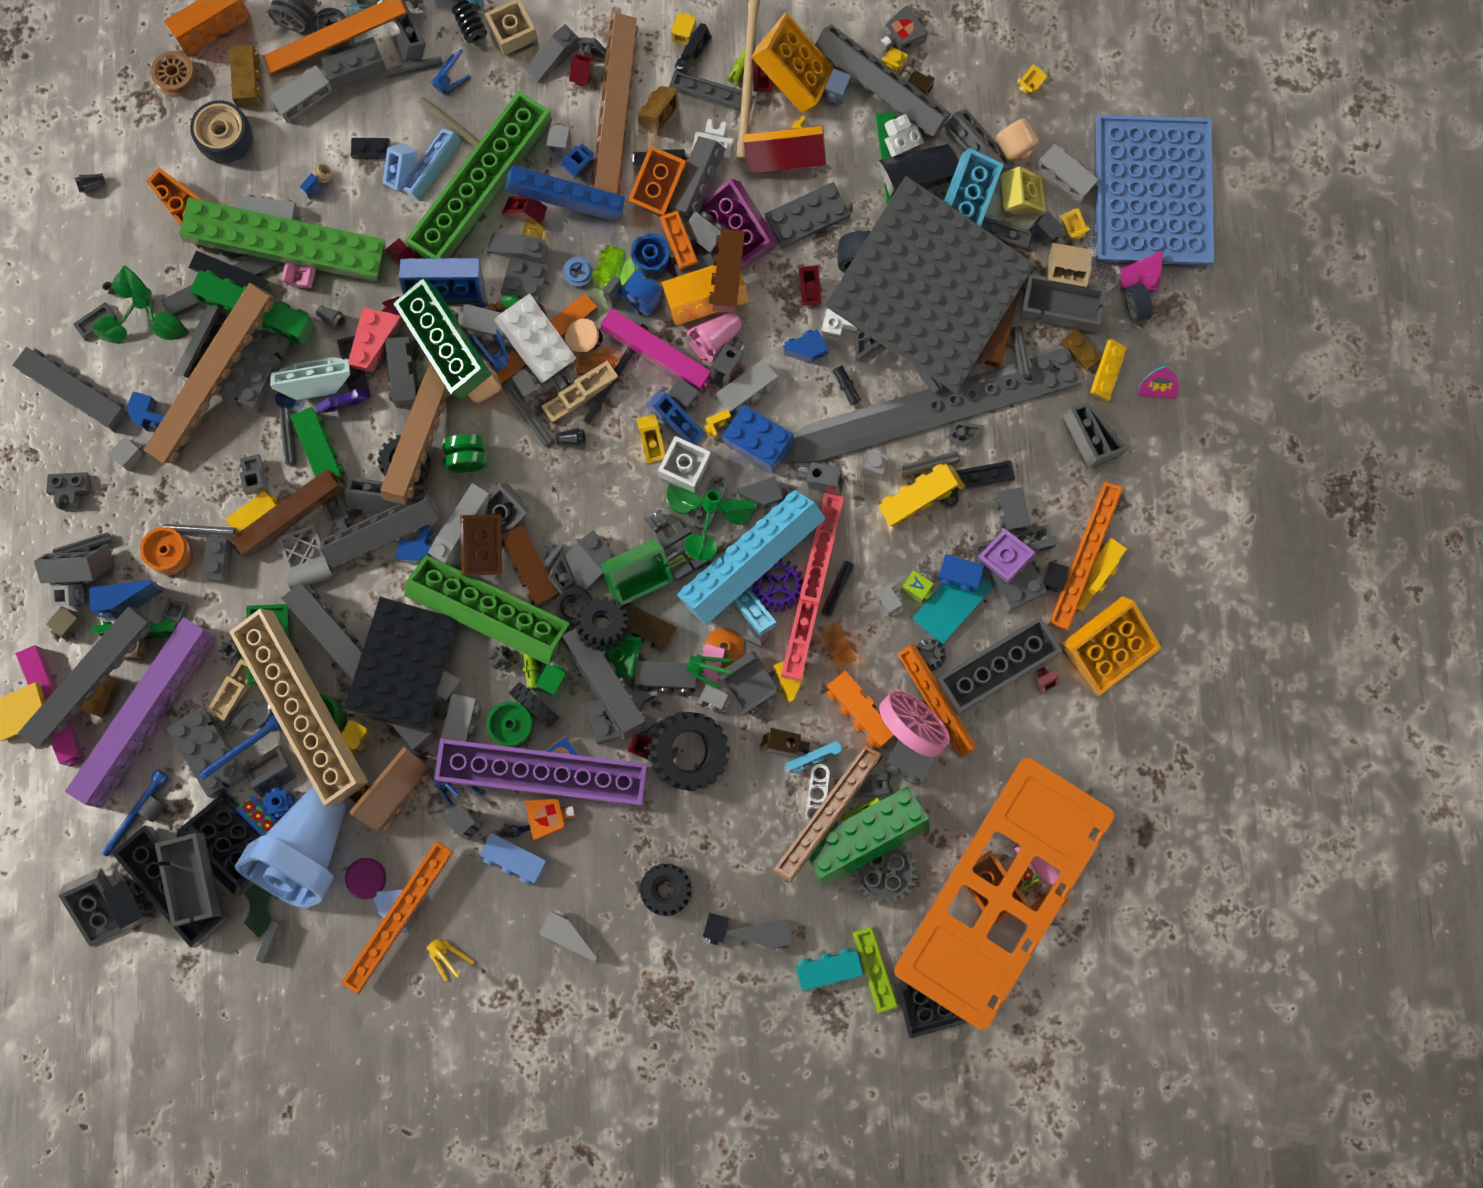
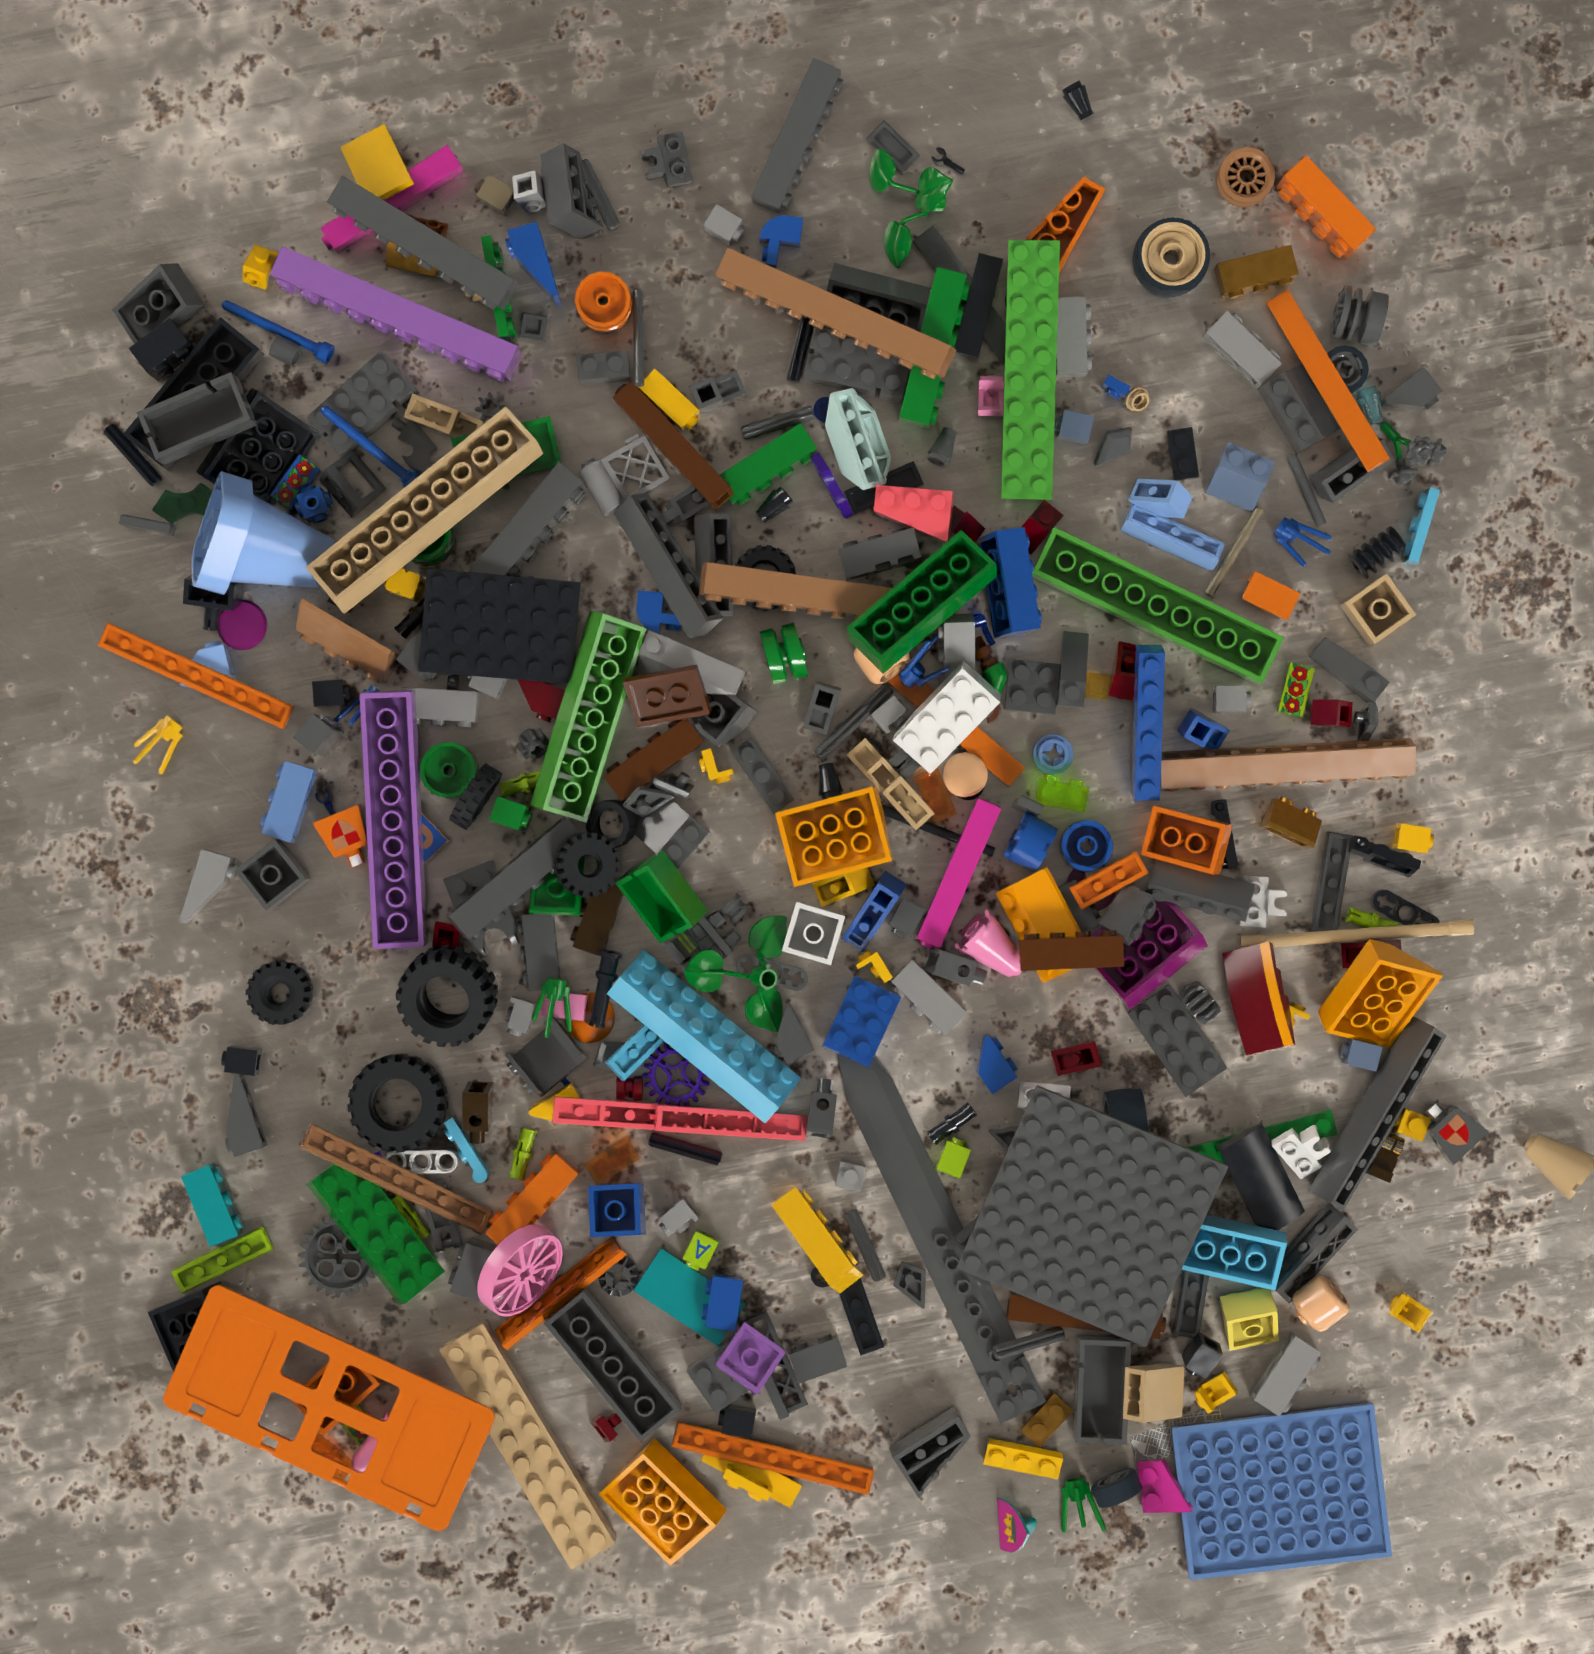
camera: 85 degrees right, 10 degrees up
none -> black axle [103,424,162,486]
none -> black brick [183,575,243,631]
none -> dark grey brick [235,839,311,911]
none -> yellow bracket [242,244,279,290]
none -> black brick [312,679,352,708]
none -> black tyre [347,1053,448,1153]
none -> black pin [394,597,424,639]
none -> tan brick [439,1319,617,1570]
none -> lime pin [508,1127,537,1181]
none -> dark red slope [518,680,565,723]
none -> black pin [588,949,622,1028]
none -> blue brick [588,1183,646,1237]
none -> dark red wheel [616,1075,643,1101]
none -> yellow bracket [698,748,734,784]
none -> dark grey plate [731,737,794,814]
none -> black cone [756,486,794,523]
none -> light orange slope [775,786,893,887]
none -> black axle [787,316,813,383]
none -> dark grey brick [803,681,841,735]
none -> lime brick [935,1137,971,1178]
none -> sand blue brick [1054,410,1094,445]
none -> green plant [1061,1478,1106,1533]
none -> dark grey piece [1094,427,1132,467]
none -> dark grey gear [1180,981,1221,1025]
none -> sand blue slope [1205,442,1276,512]
none -> orange panel [1242,571,1301,620]
none -> tile [1277,662,1315,718]
none -> black beam [1371,890,1440,937]

